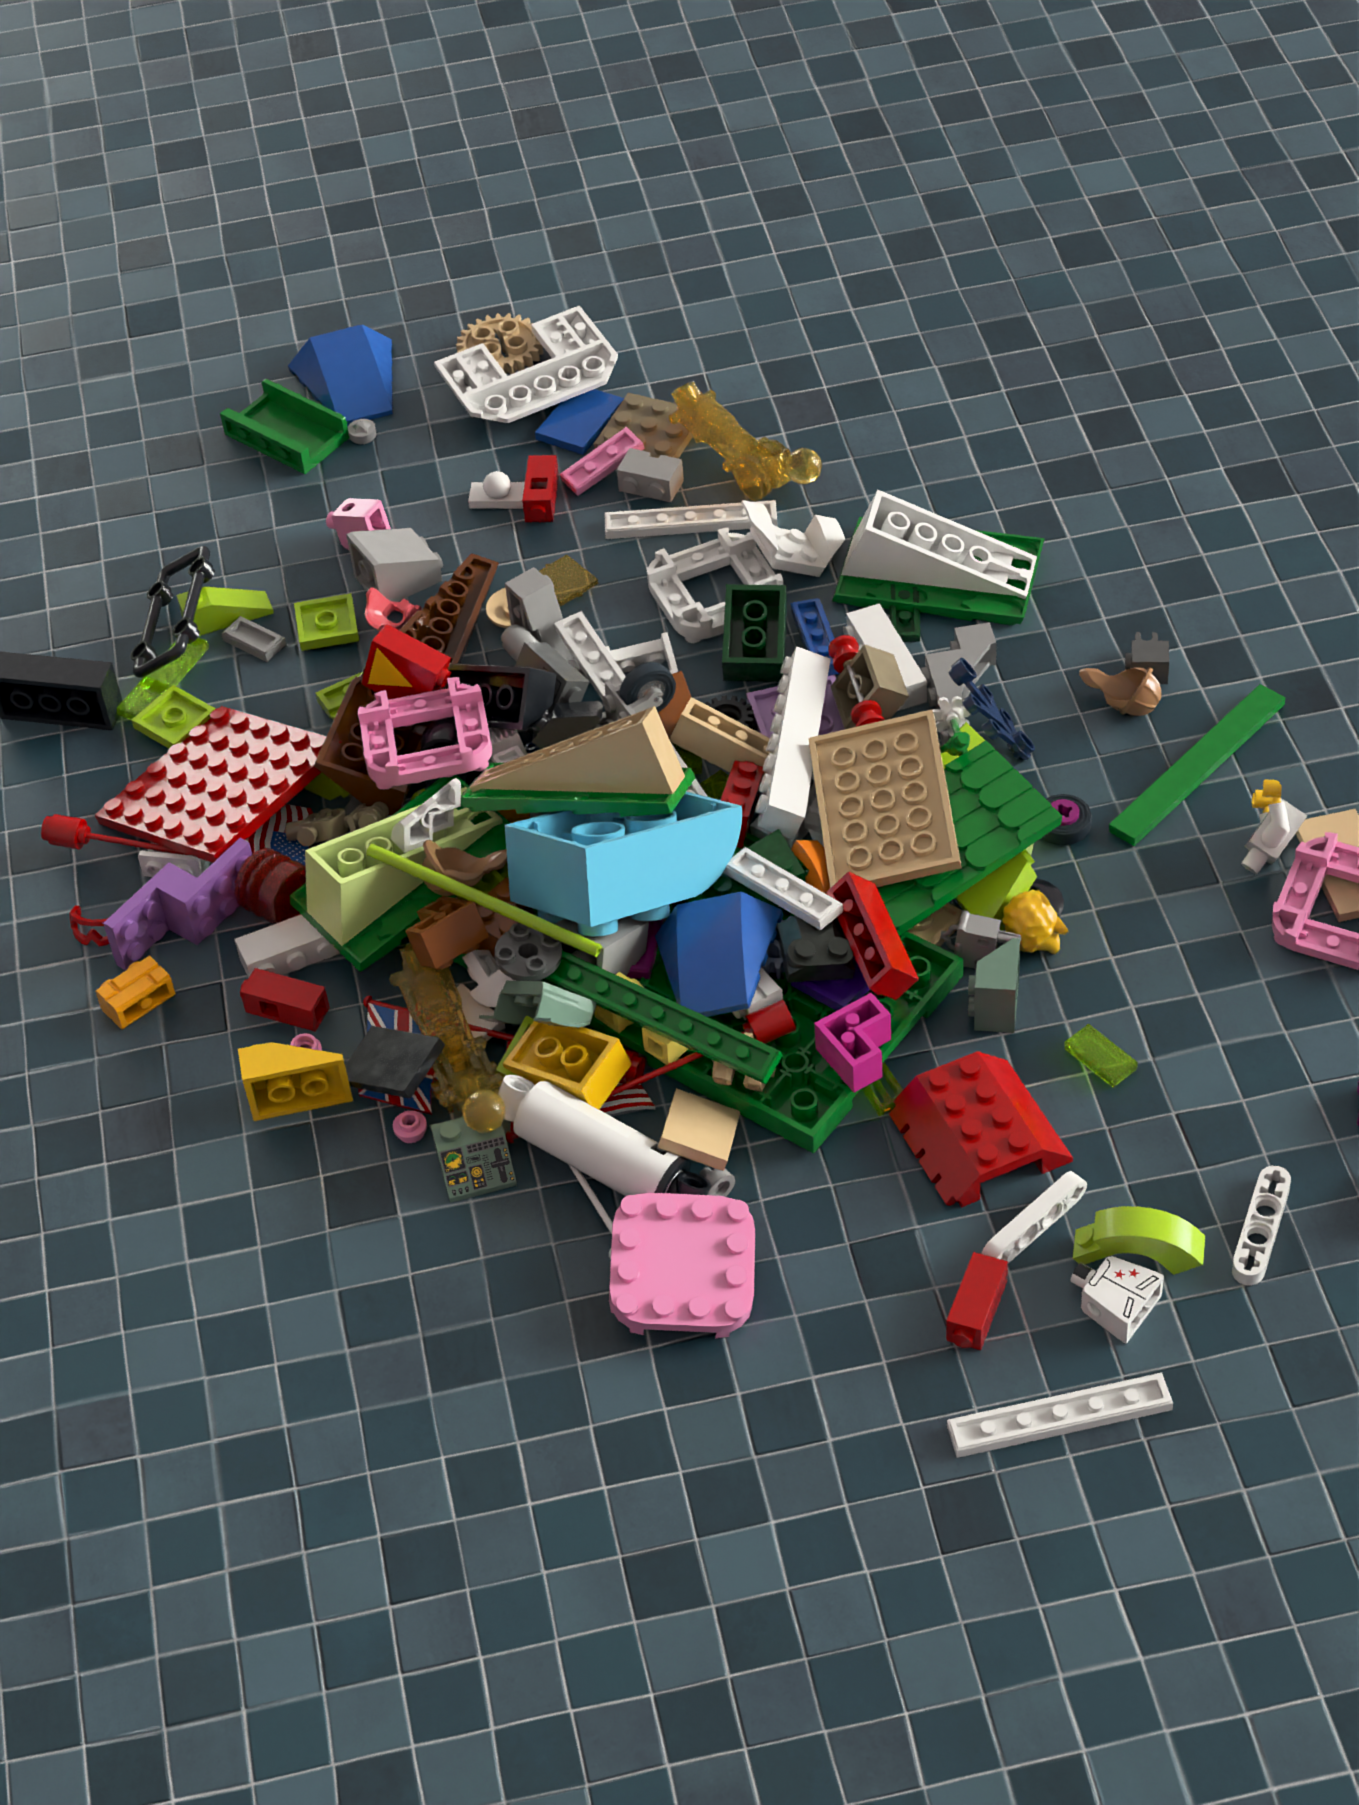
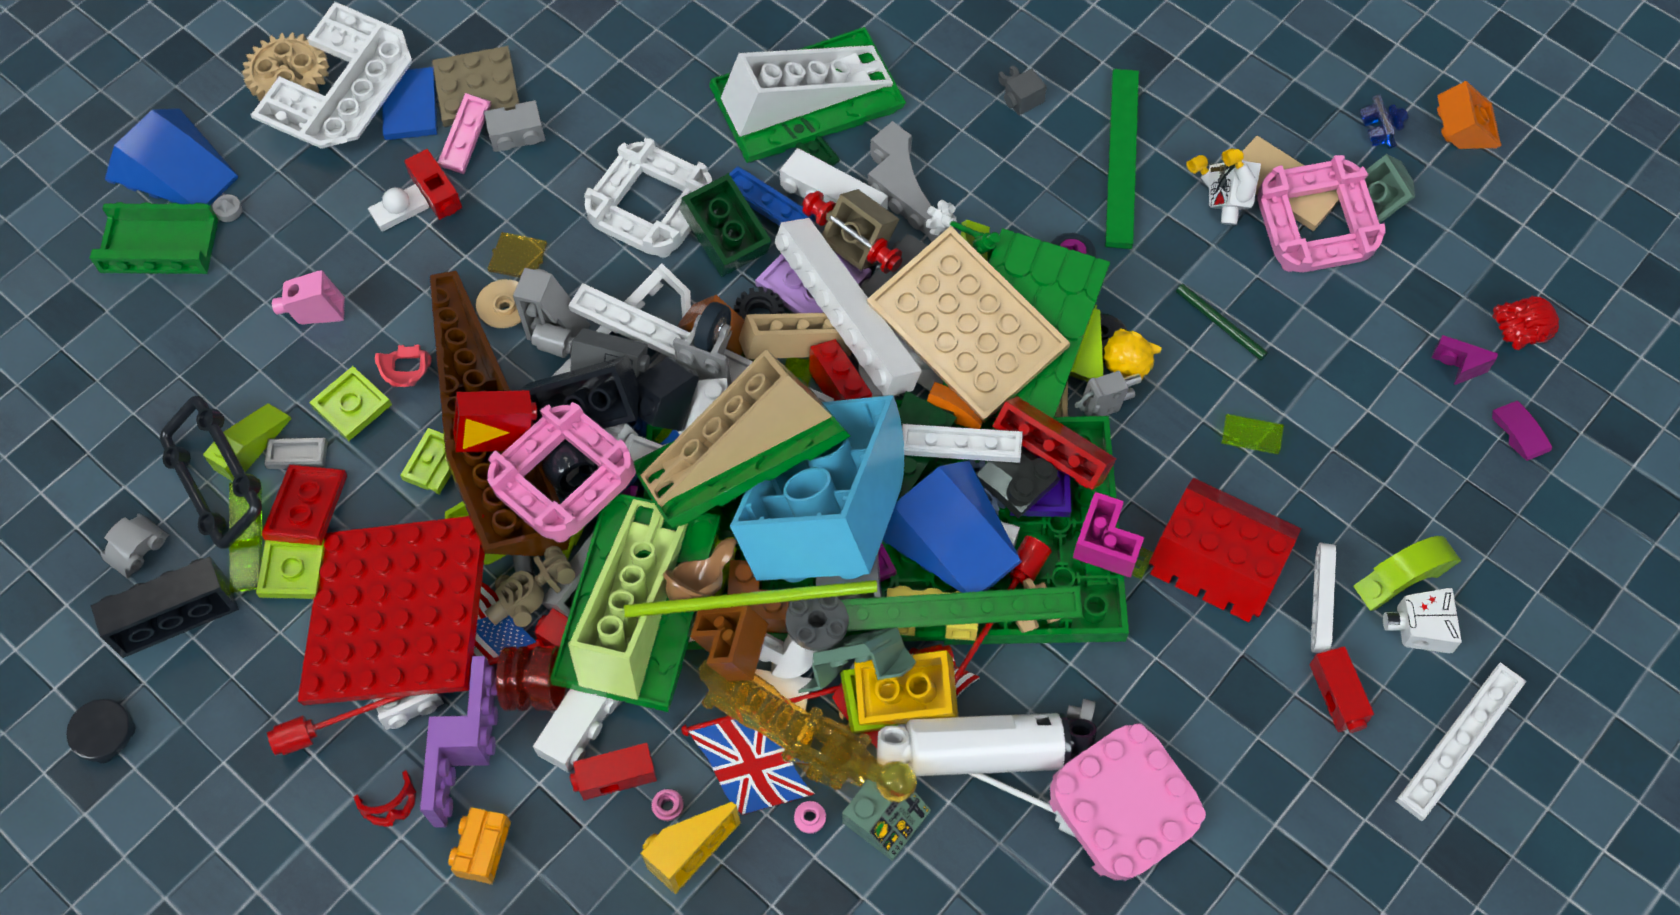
camera: 40 degrees left, 15 degrees up
black tile [345,1026,445,1099] -> none
light grey slope [346,528,443,602] -> none
white slope [391,778,461,853] -> none
white tile [605,500,778,539] -> none
tan tile [658,1088,740,1171] -> none
clear yellow piece [668,381,822,501] -> none
white piece [741,500,845,577] -> none
dark blue plant [948,657,1035,760] -> none
sand green slope [968,938,1020,1033] -> none
medium nougat piece [1079,667,1162,716] -> none
white beam [1232,1166,1291,1286] -> none
none -> light grey cylinder [100,513,169,579]
none -> red tile [261,464,347,546]
none -> dark green bar [1176,284,1268,361]

